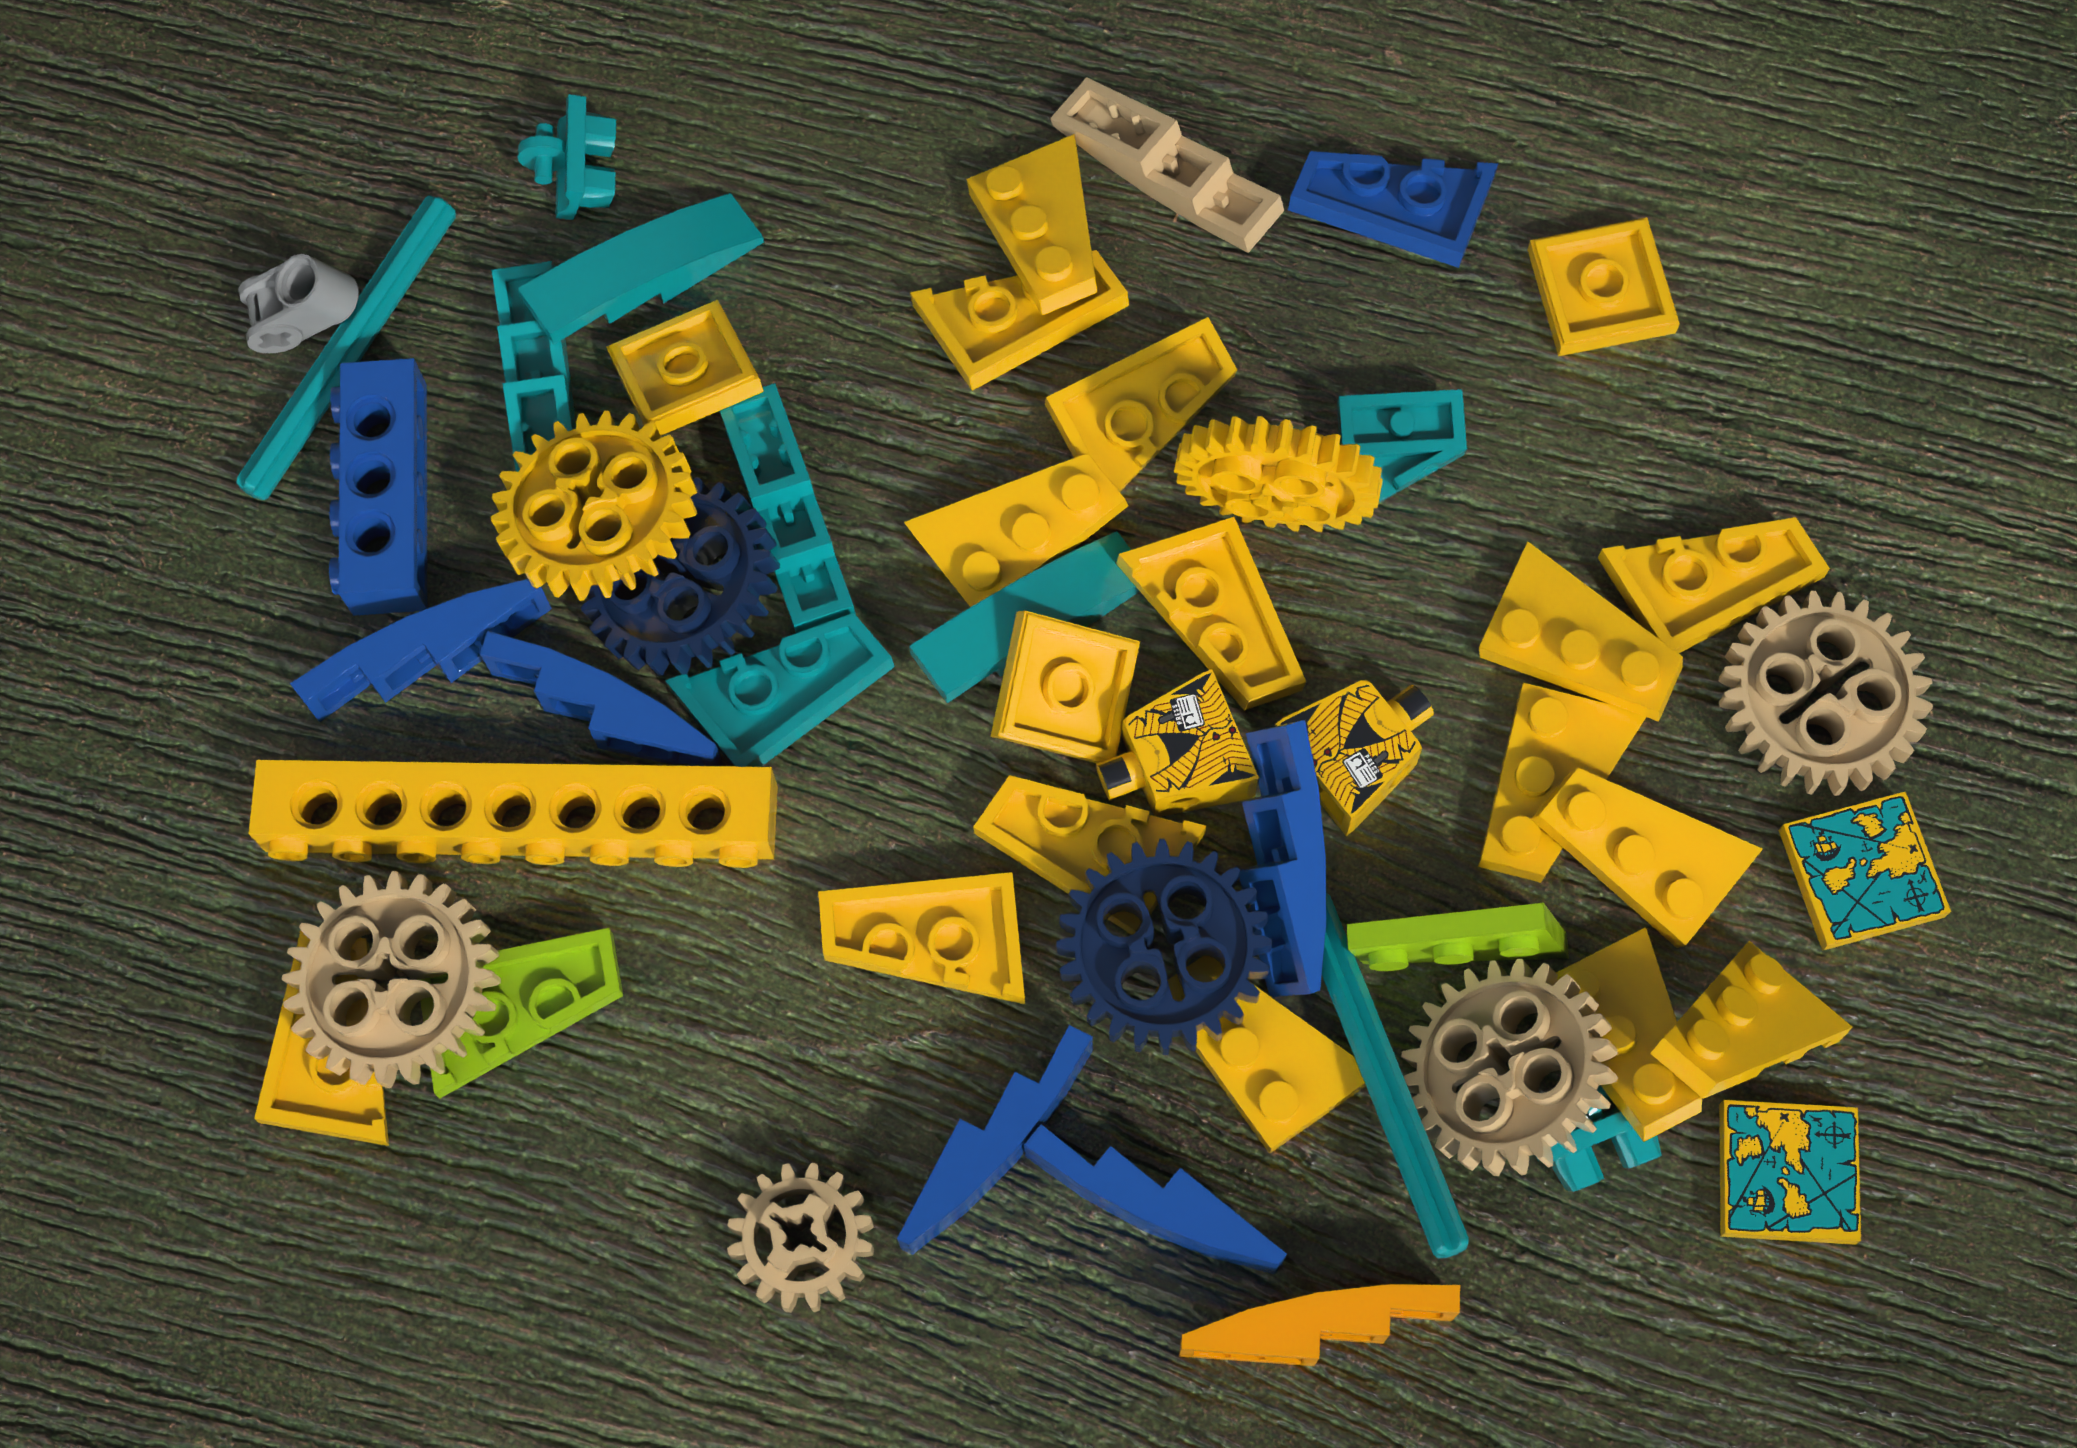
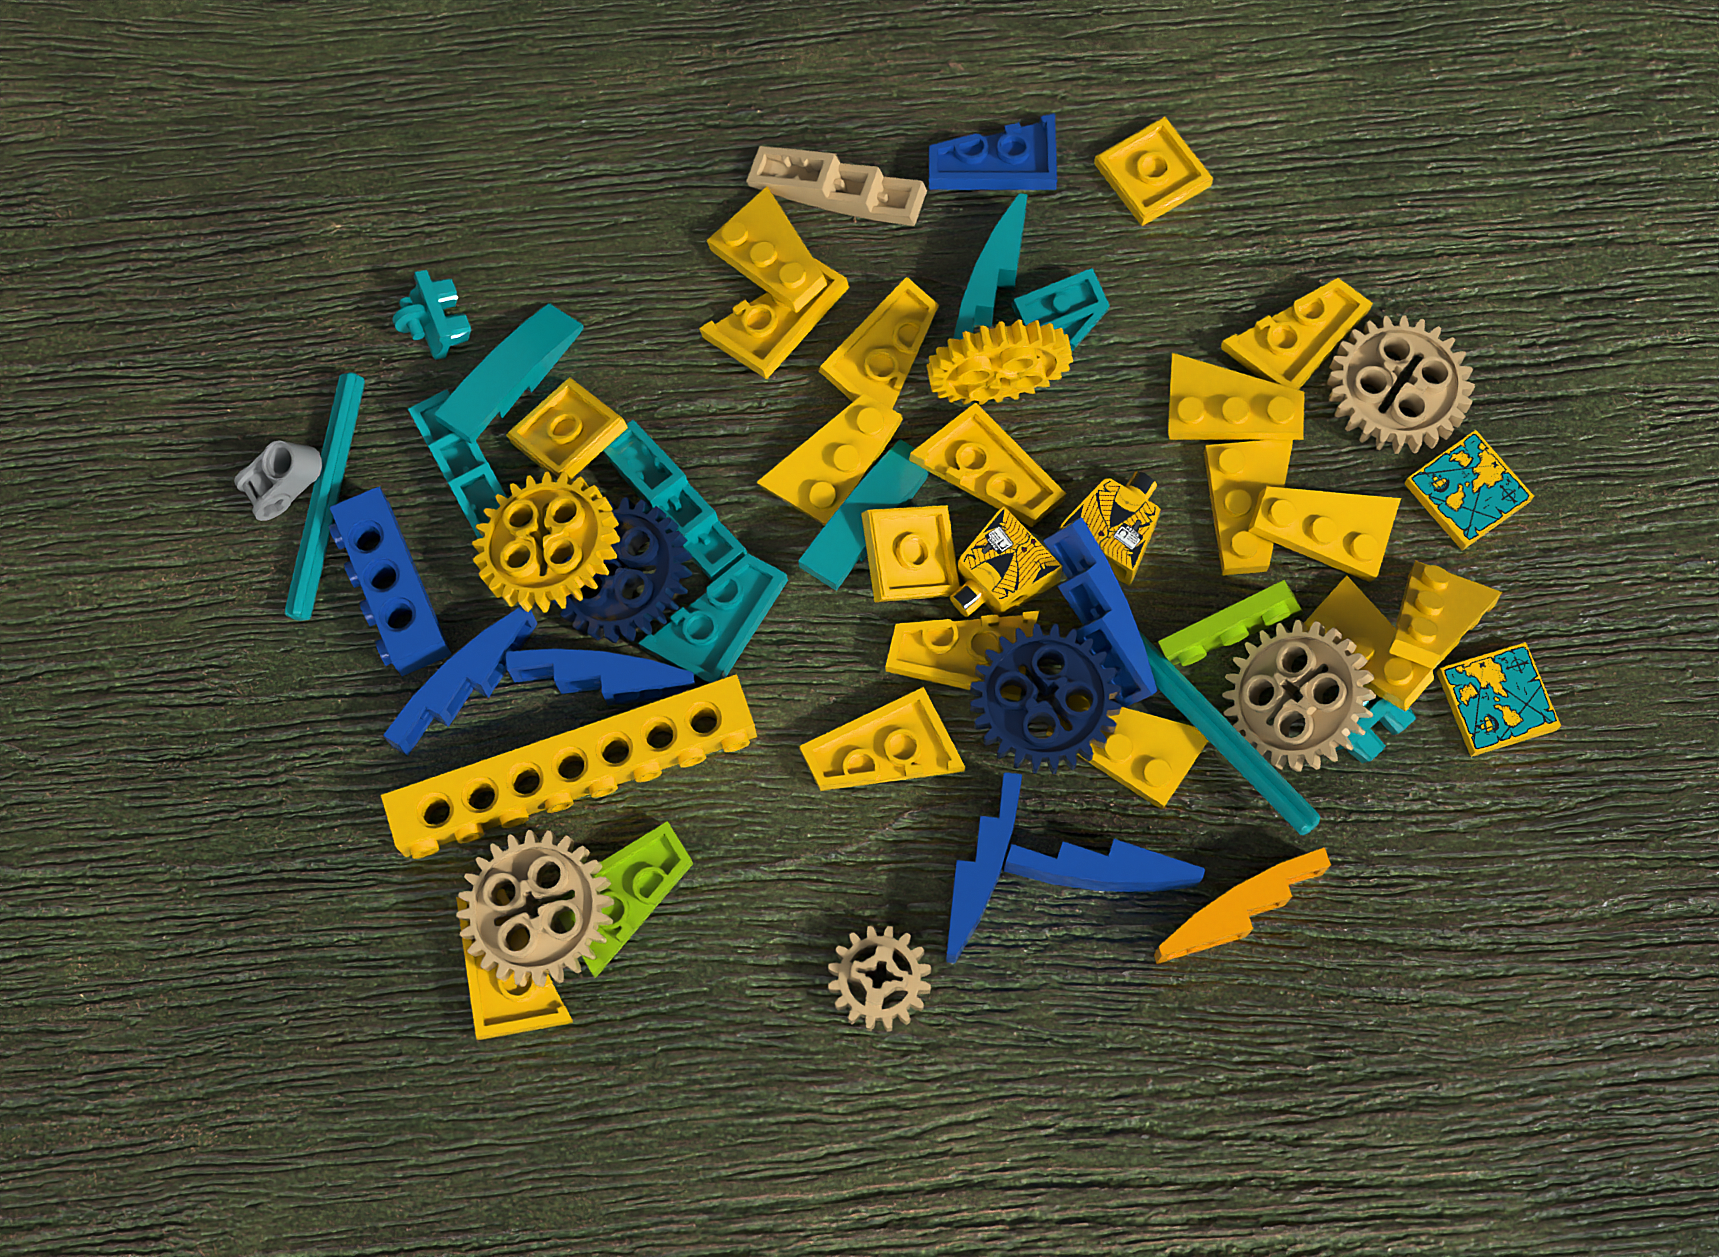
camera: 20 degrees left, 0 degrees up
none -> teal slope [953,193,1028,340]

